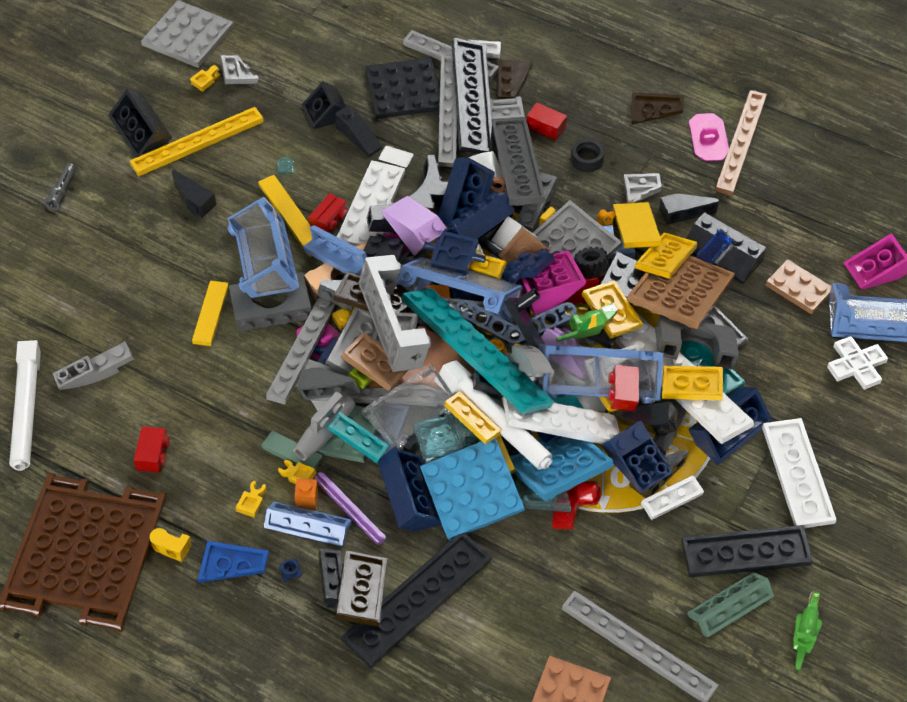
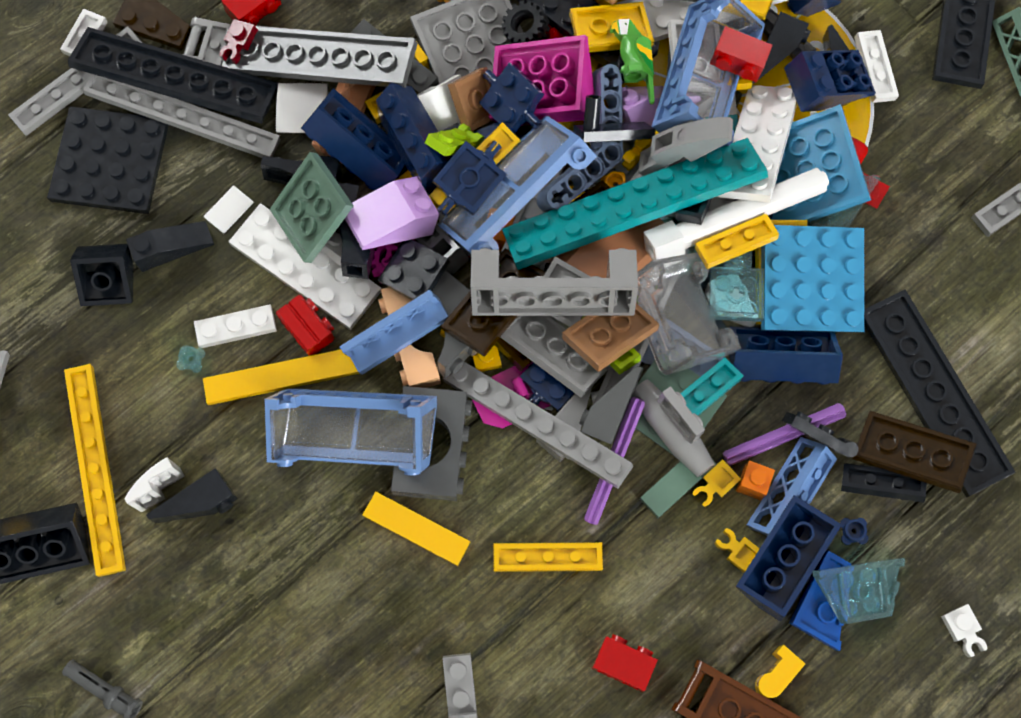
camera: 70 degrees left, 20 degrees up
none -> white slope [125,457,185,512]
none -> white plate [194,304,277,349]
none -> plate [219,19,258,64]
none -> sand green plate [270,152,354,263]
none -> lime plate [425,123,485,156]
none -> yellow tile [493,542,603,572]
none -> medium lavender axle [584,397,645,525]
none -> dark blue slope [736,495,842,621]
none -> black plate [782,411,858,457]
none -> clear light blue wing [812,558,905,624]
none -> white plate [941,604,987,658]

